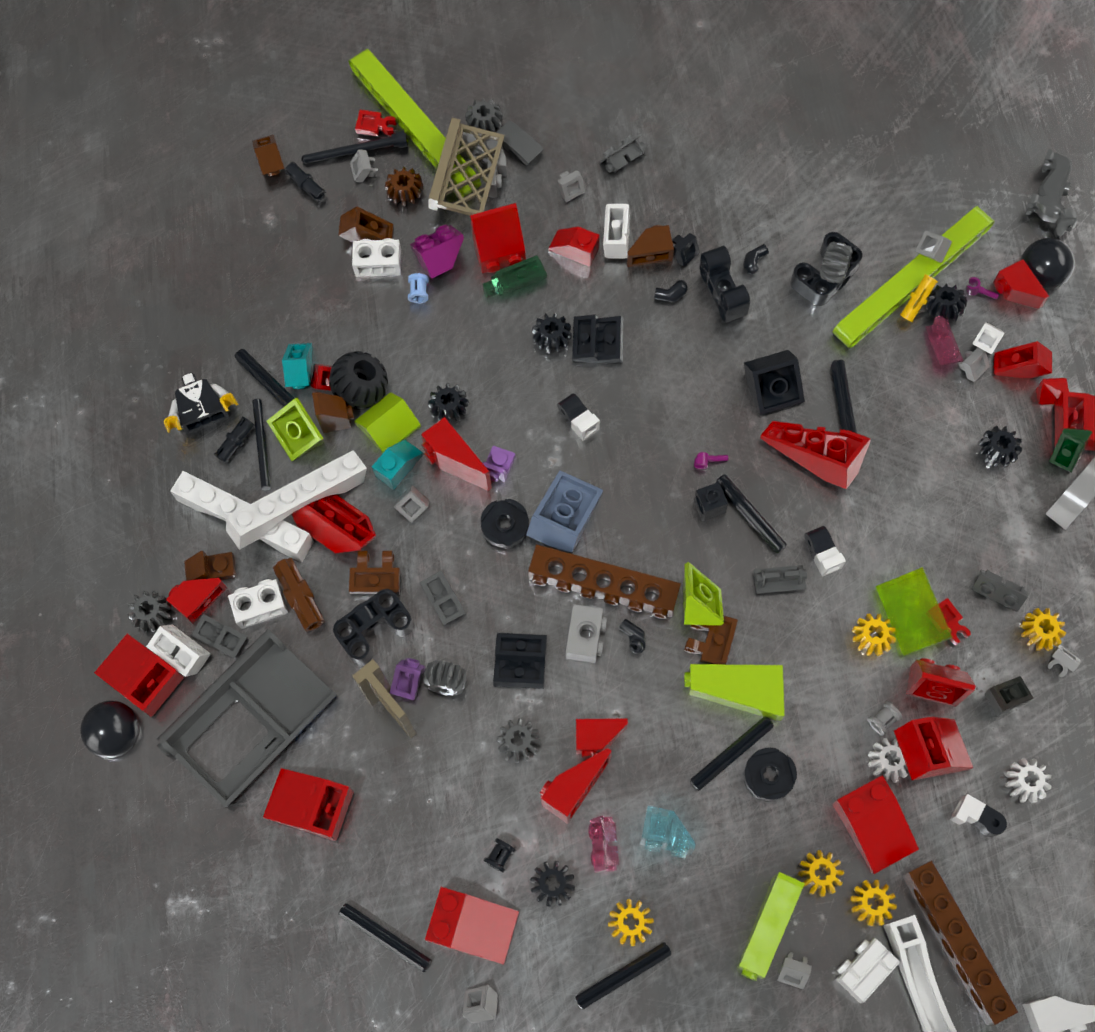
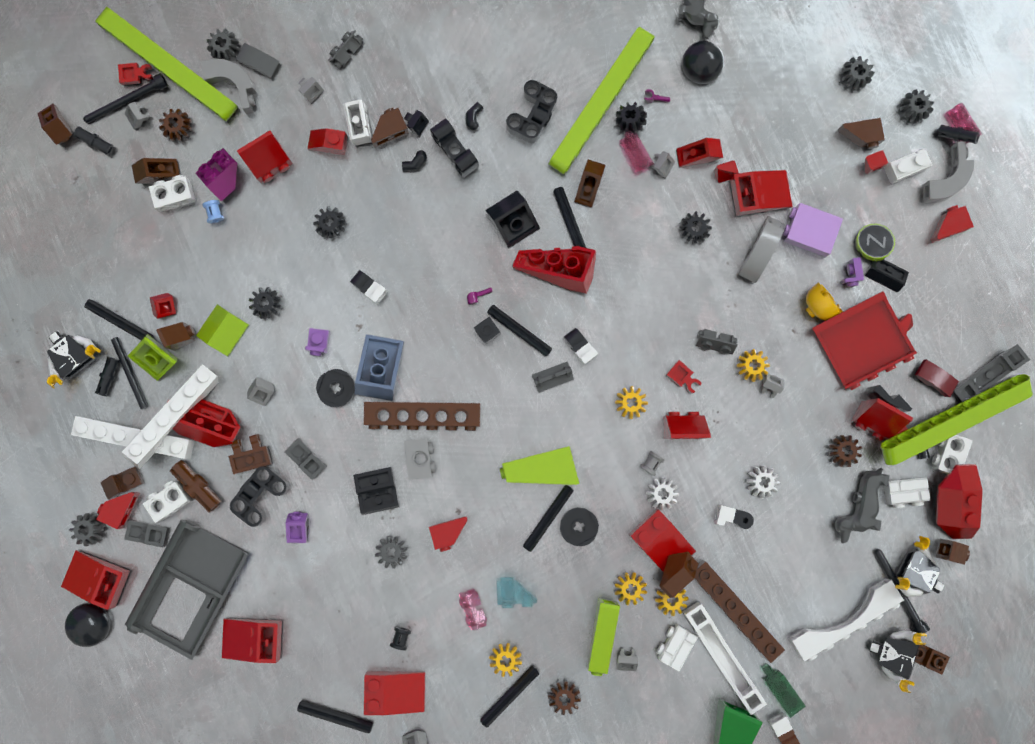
camera: 20 degrees left, 15 degrees up
white brick [146,624,211,677] -> none
teal slope [282,343,312,389] -> none
black wheel [329,351,388,409] -> none
dark tan fence [352,659,416,739] -> none
teal slope [372,440,424,490] -> none
red slope [421,417,492,491] -> none
dark grey gear [423,660,467,696] -> none
dark tan fence [429,118,504,216] -> none
clear green hinge [482,255,547,298] -> none
black gear [530,861,575,907] -> none
red slope [540,748,612,824] -> none
black slope [572,314,624,363] -> none
black arm [619,619,646,654] -> none
lime slope [682,562,724,625] -> none
reddish brown plate [684,615,738,665] -> none
dark grey gear [820,242,852,284] -> none
clear neon green tile [876,567,953,656] -> none
red slope [894,716,973,781] -> none
yellow pin [900,274,938,322] -> none
light grey slope [915,230,952,263] -> none
white leg [973,322,1005,354] -> none
pearl dark grey slope [985,676,1034,716] -> none
red slope [994,259,1049,309] -> none
dark green slope [1049,428,1092,473] -> none
none -> reddish brown gear [548,681,581,715]
none -> reddish brown slope [574,159,606,207]
none -> reddish brown slope [659,552,699,598]

